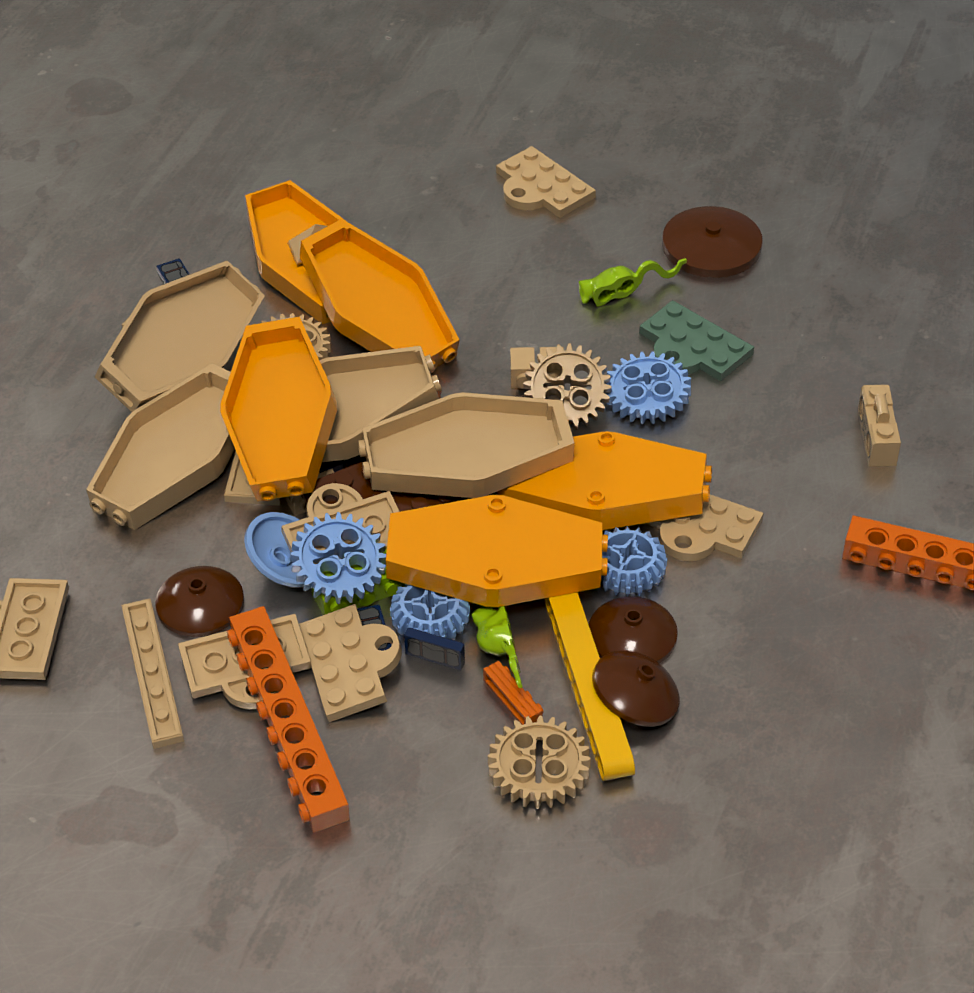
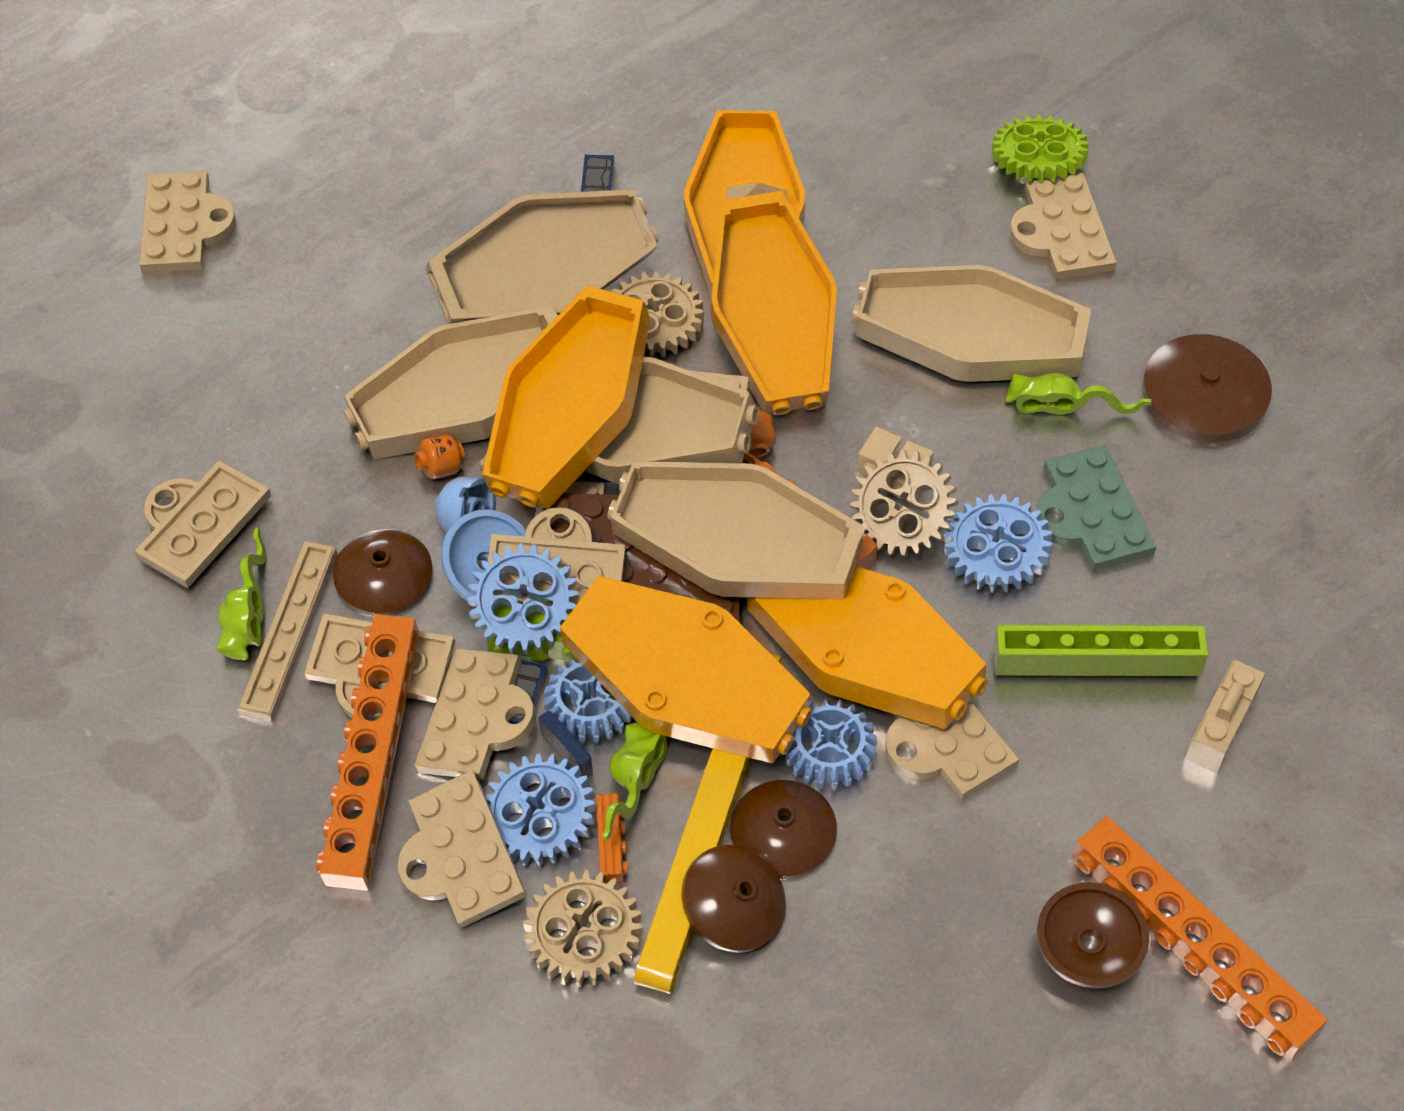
camera: 30 degrees right, 10 degrees up
none -> lime animal [217,528,266,660]
none -> tan plate [398,770,527,928]
none -> orange head [414,434,465,479]
none -> light blue cylinder [434,477,496,533]
none -> light blue gear [485,753,597,867]
none -> tan container [852,265,1092,382]
none -> lime gear [992,114,1089,183]
none -> lime brick [993,625,1208,676]
none -> reddish brown dish [1037,882,1149,988]

